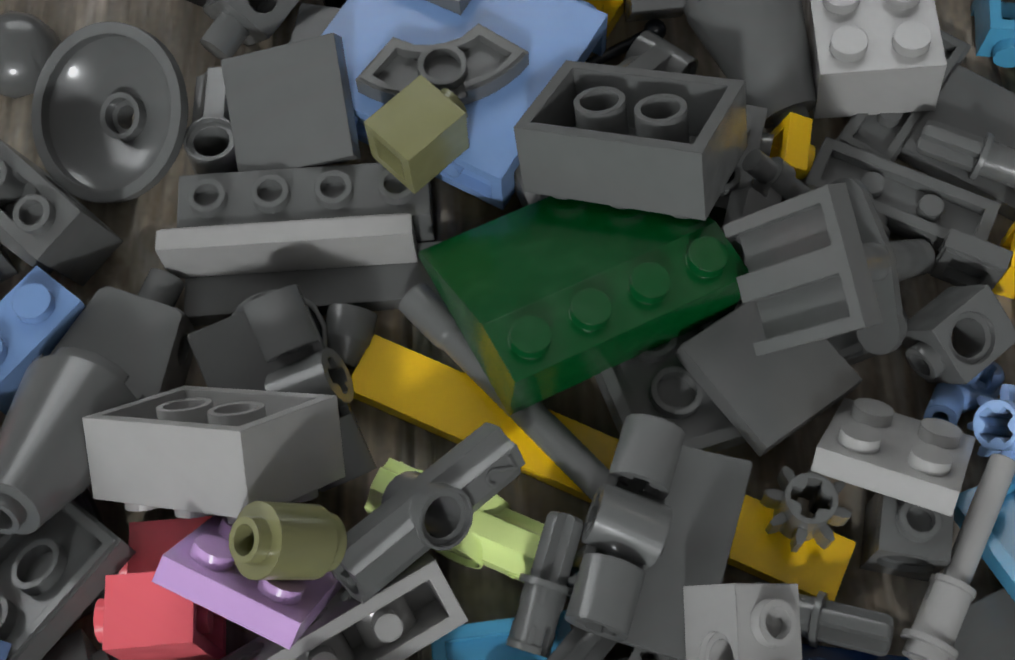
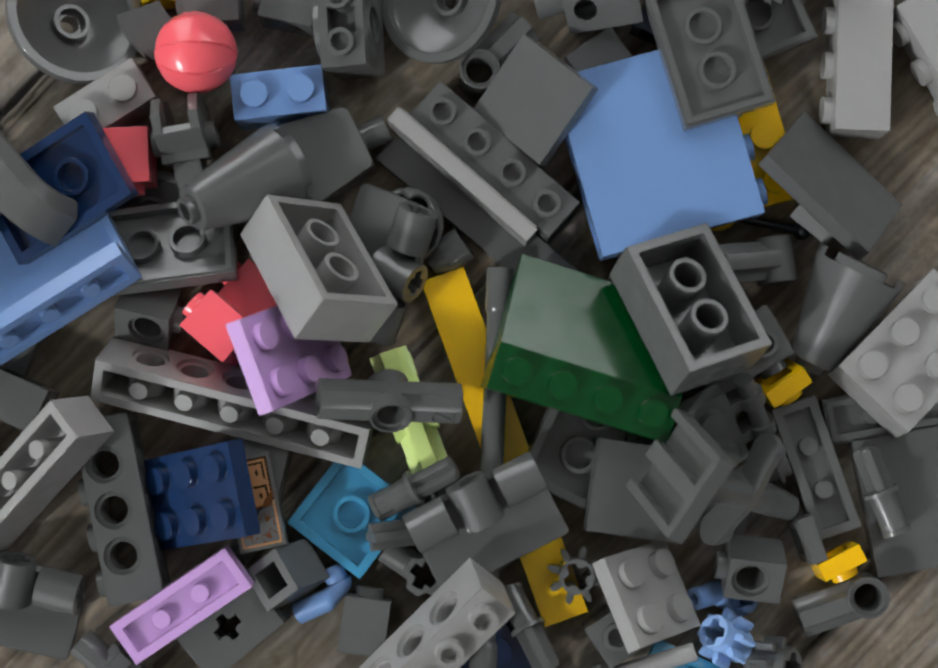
camera: 45 degrees right, 20 degrees up
olive brick [229,501,347,580] -> none
dark grey tile [355,23,529,105] -> none
olive brick [364,75,469,194] -> none

